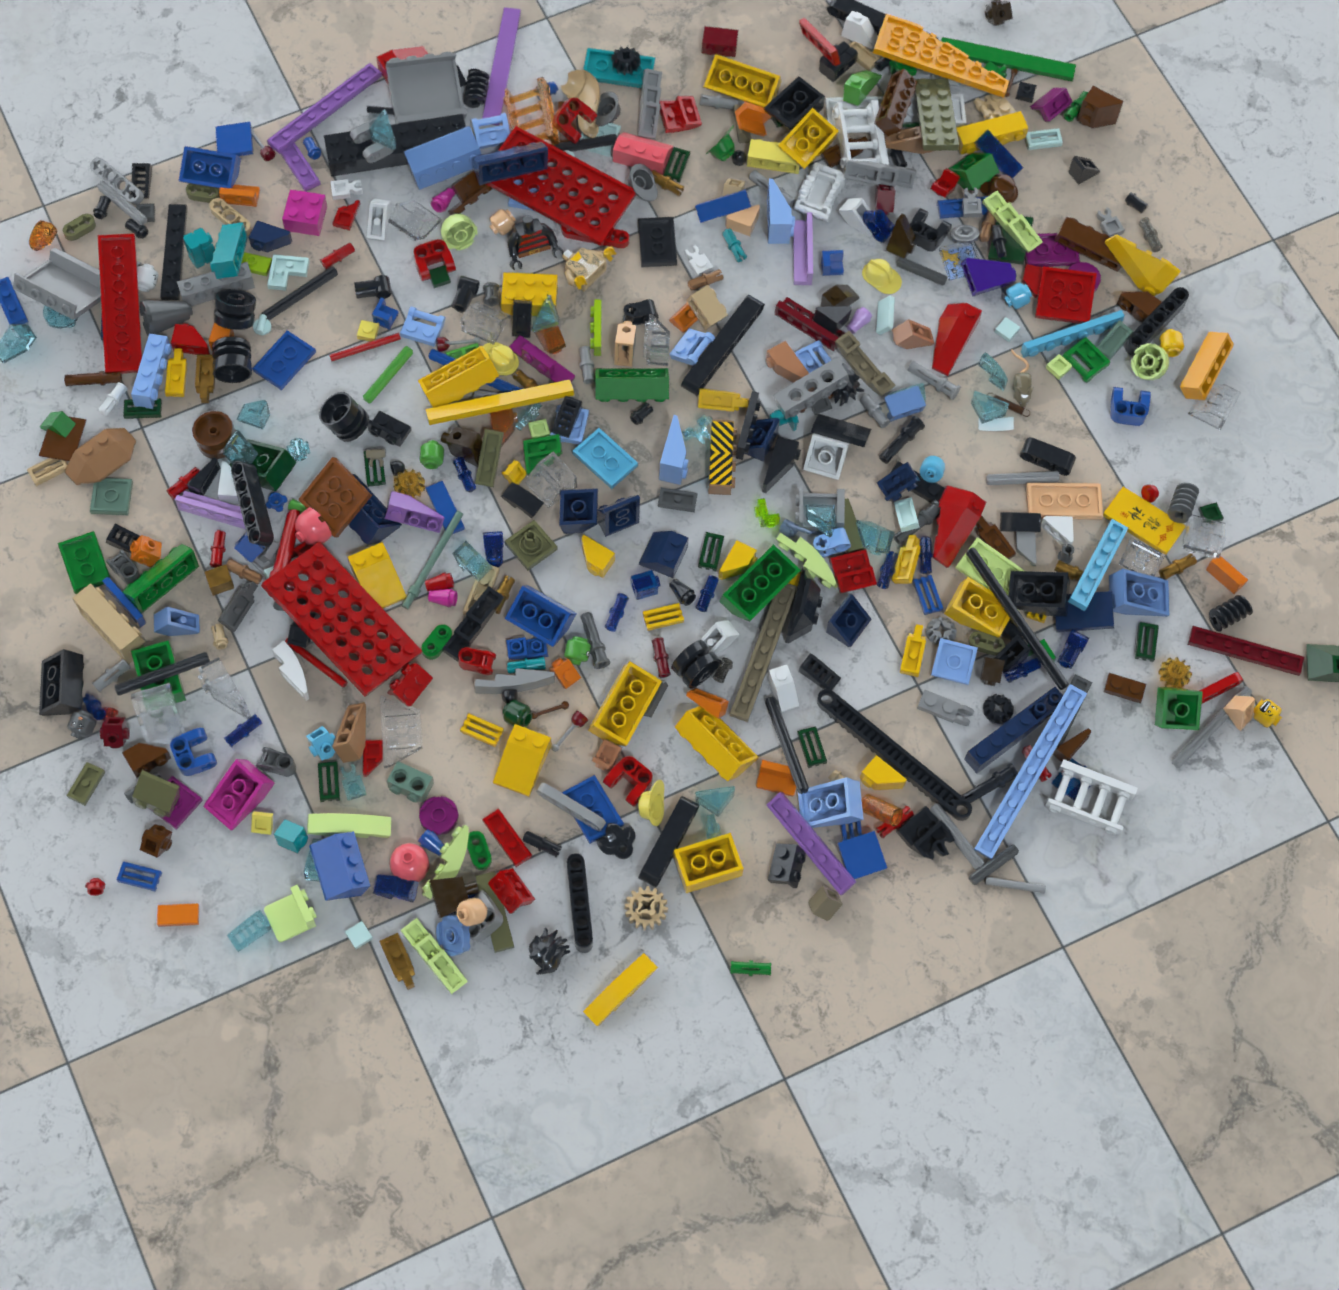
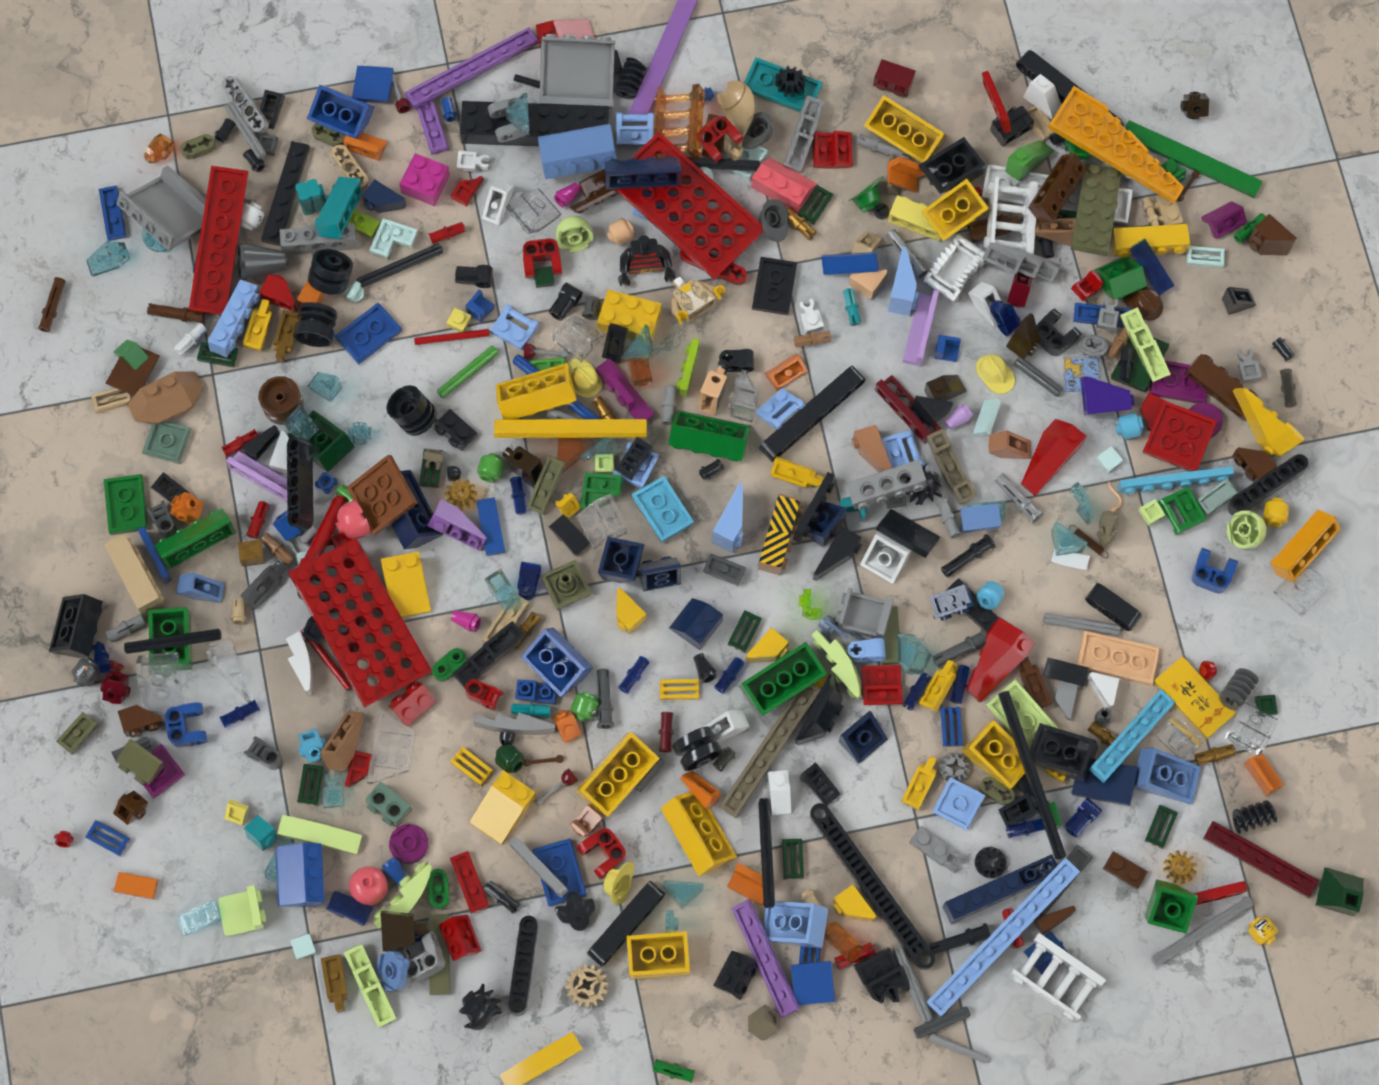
camera: 15 degrees right, 5 degrees up
dark pink slope [203,759,275,830] -> none
sand green bar [402,511,463,610] -> none
red cone [425,572,454,591] -> none
light nougat head [457,898,487,926] -> none
clear blue brick [630,570,661,600] -> none
clear light blue plate [682,415,713,444] -> none
tan brick [686,285,728,330] -> none
clear light blue slope [805,504,836,537] -> none
light aqua tile [894,497,920,532] -> none
dark brown brick [980,657,1005,686] -> none
black bracket [1015,81,1037,103] -> none
light nougat slope [1223,696,1255,731] -> none

